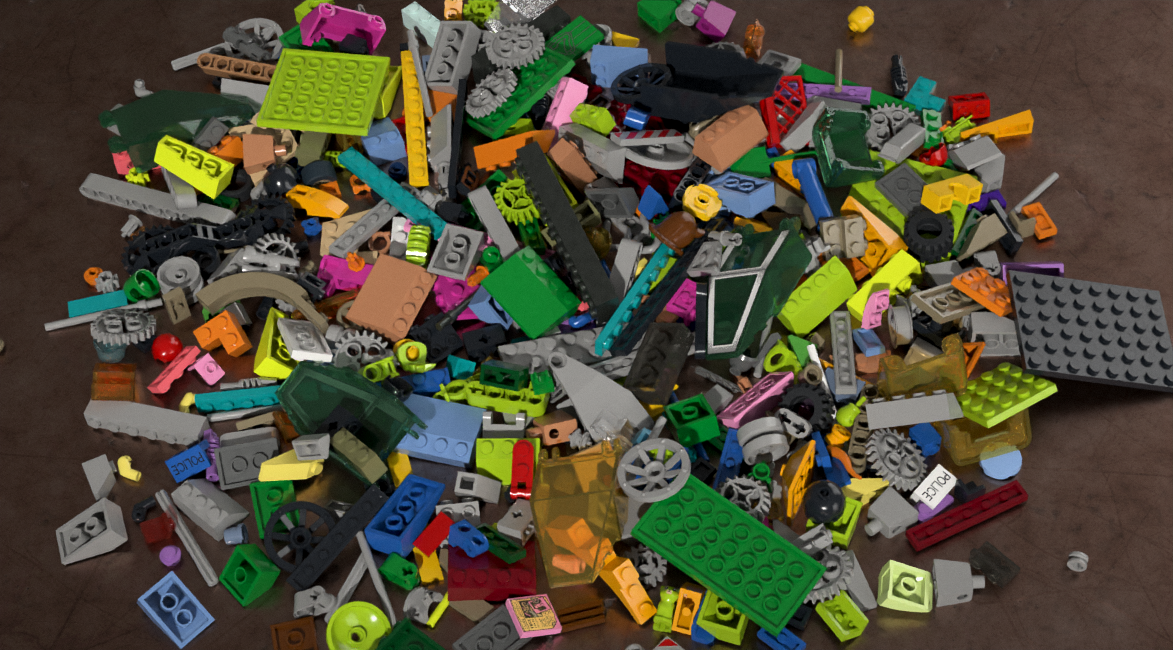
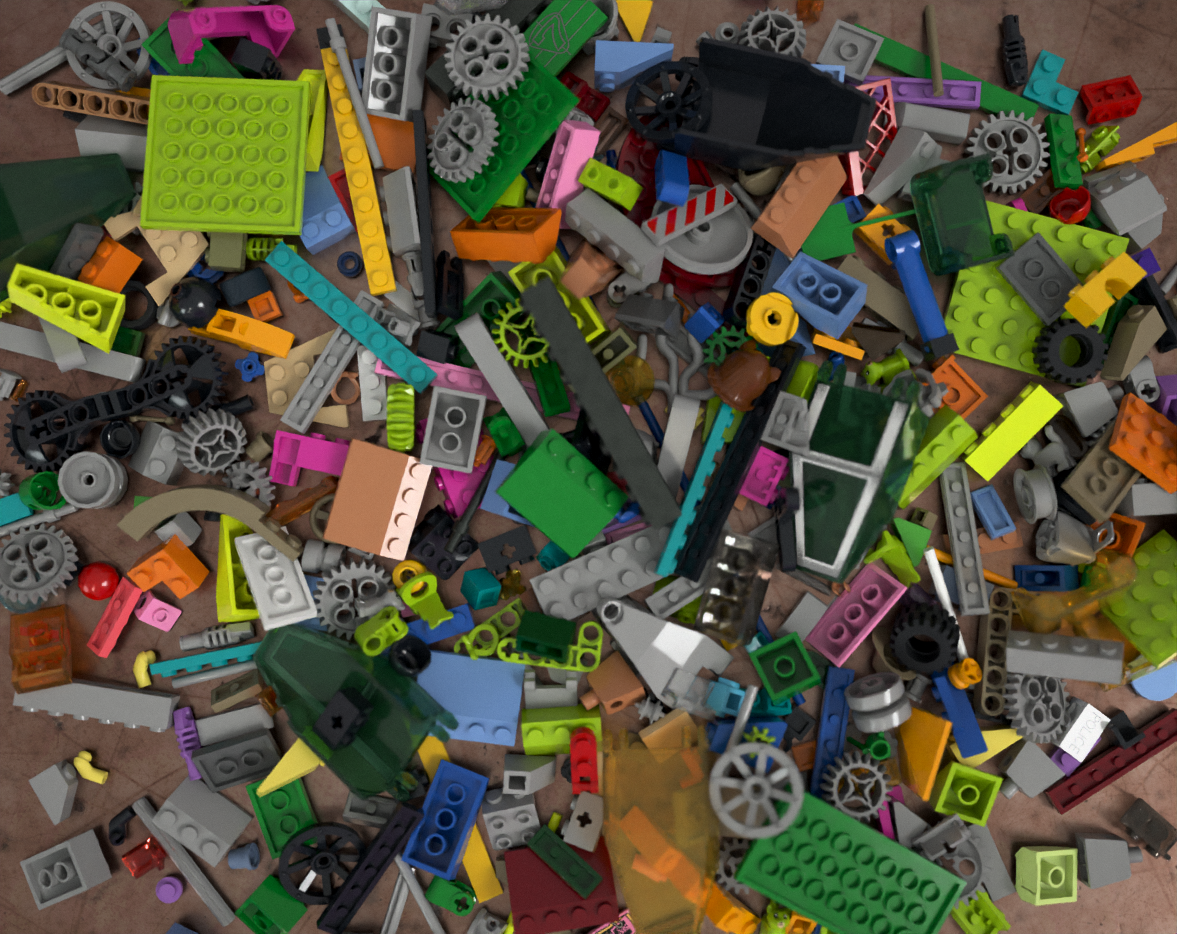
camera: 10 degrees left, 35 degrees up
dark tan plate [162,286,191,325] -> none
blue panel [165,439,212,483] -> none
light grey piece [241,245,300,280] -> none
nougat torso [242,134,287,174] -> none
light grey slope [292,433,330,461] -> none
black bracket [297,271,327,304] -> none
olive brick [329,427,388,484] -> none
orange piece [346,252,365,272] -> none
red slope [412,511,455,558] -> none
blue leg [448,519,489,557] -> none
green tile [530,370,555,395] -> none
light grey pin [708,230,742,246] -> none
light grey beam [774,408,812,439] -> none
dark tan piece [798,364,823,385] -> none
black cylinder [802,480,846,525] -> none
dark tan plate [819,214,868,261] -> none
orange animal [826,445,862,480] -> none
lime piece [836,396,867,427] -> none
light orange wedge [840,196,909,277] -> none
bright pink slope [861,289,890,330] -> none
light grey piece [878,123,926,164] -> none

